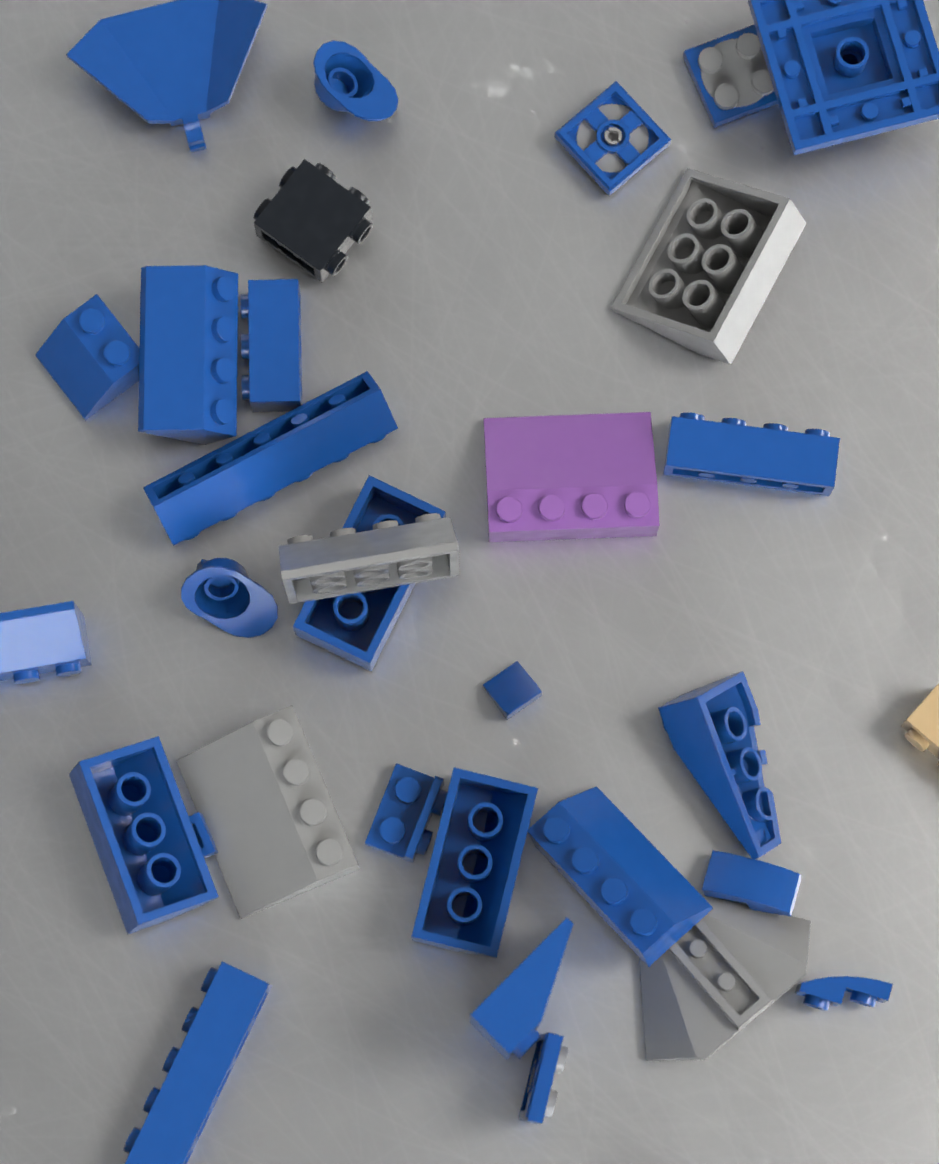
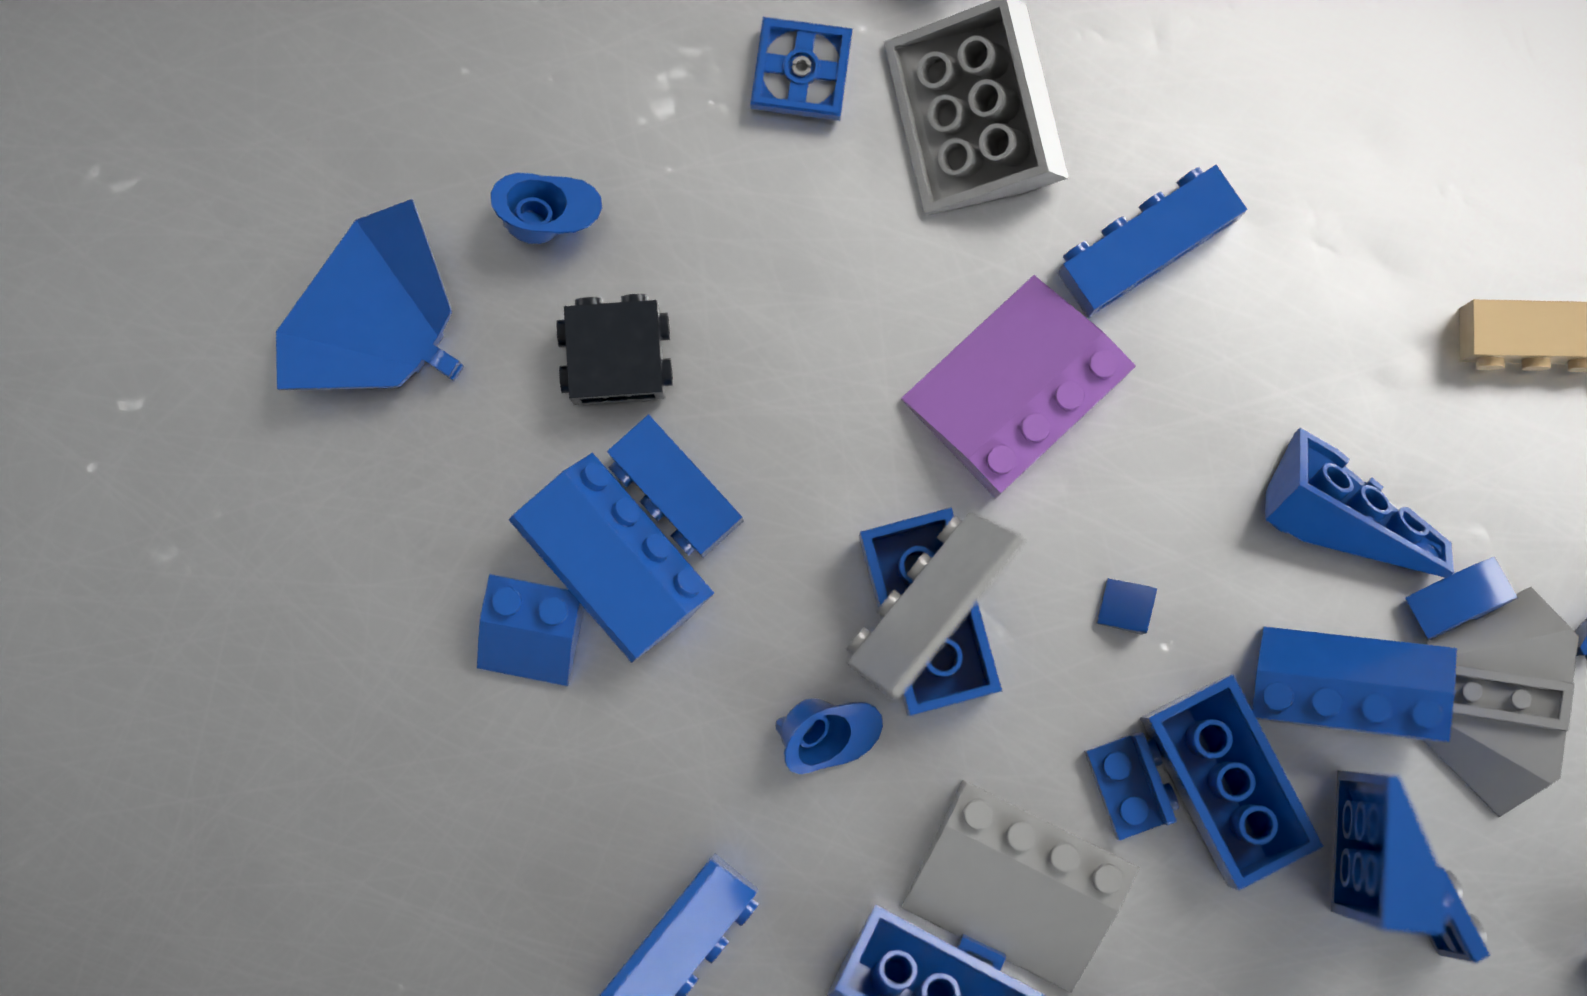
camera: 40 degrees left, 5 degrees up
blue brick [143,371,398,546] -> none

